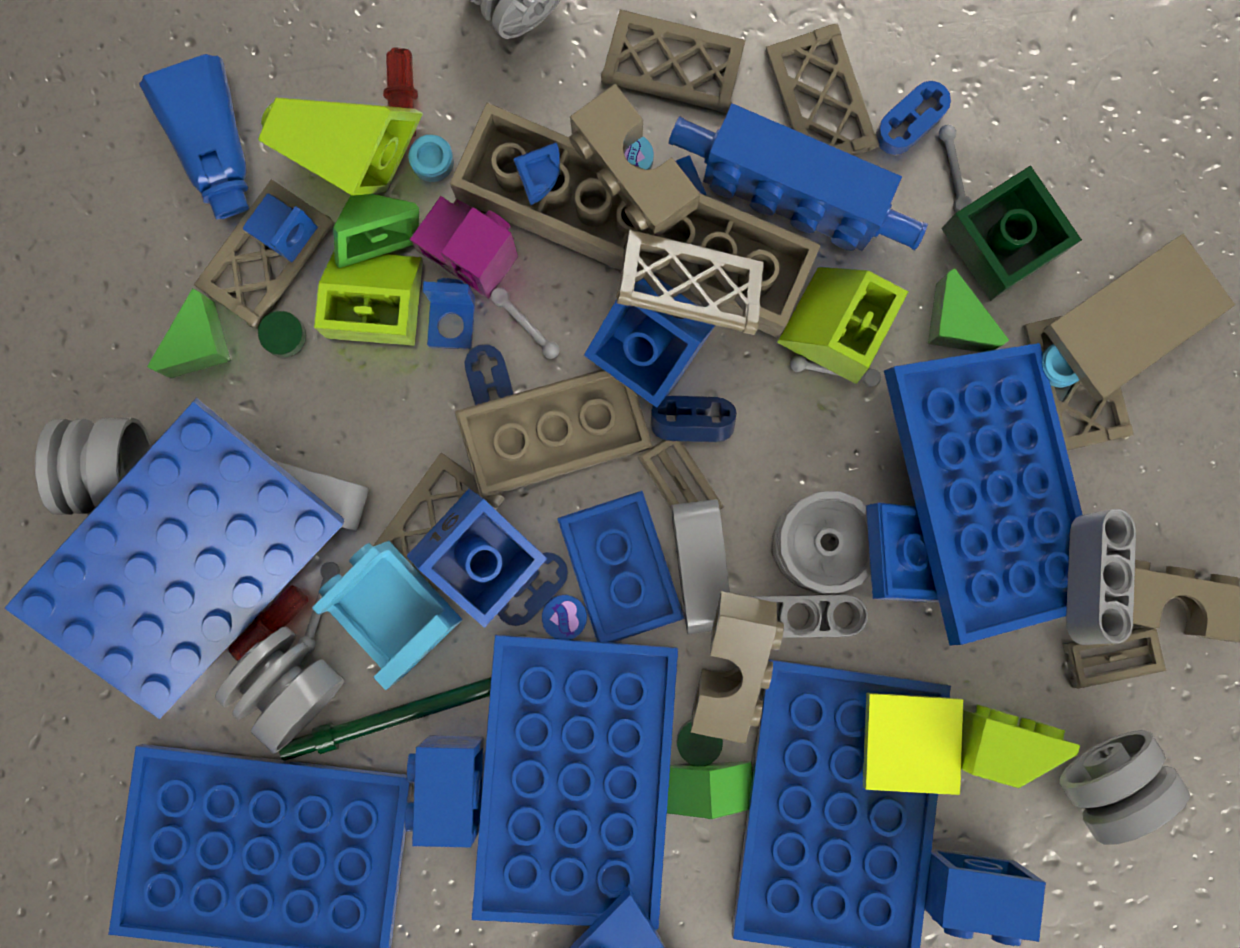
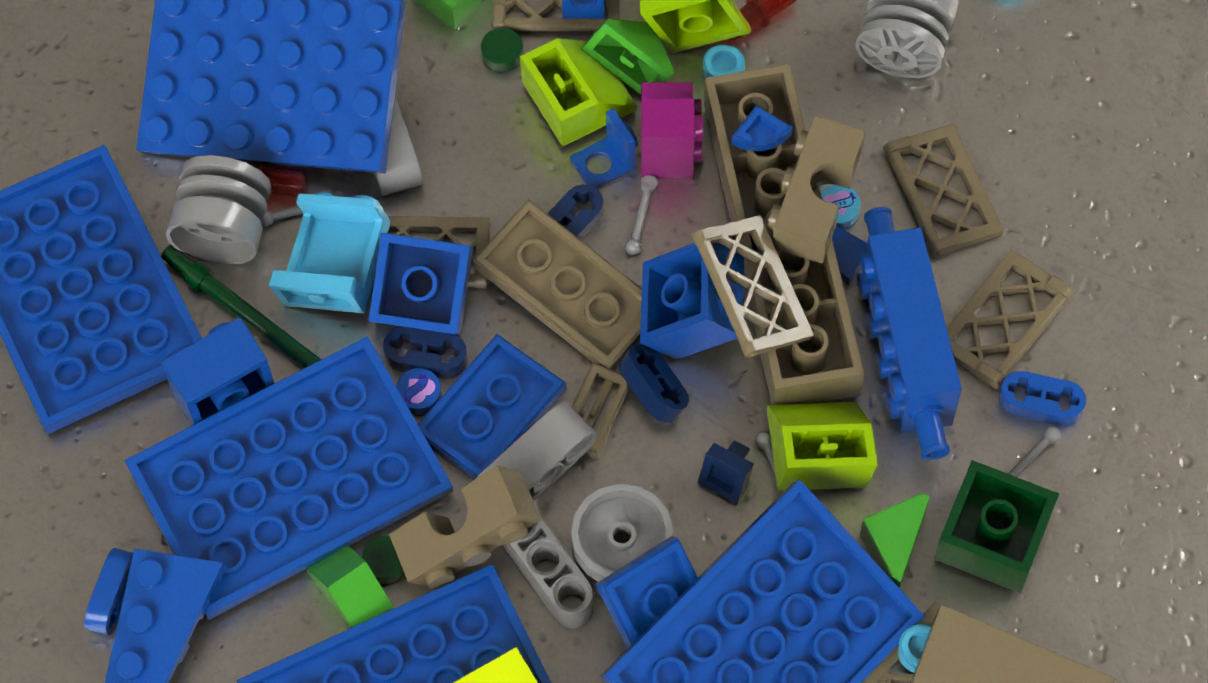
camera: 60 degrees right, 20 degrees down
none -> dark blue tile [697,440,754,503]

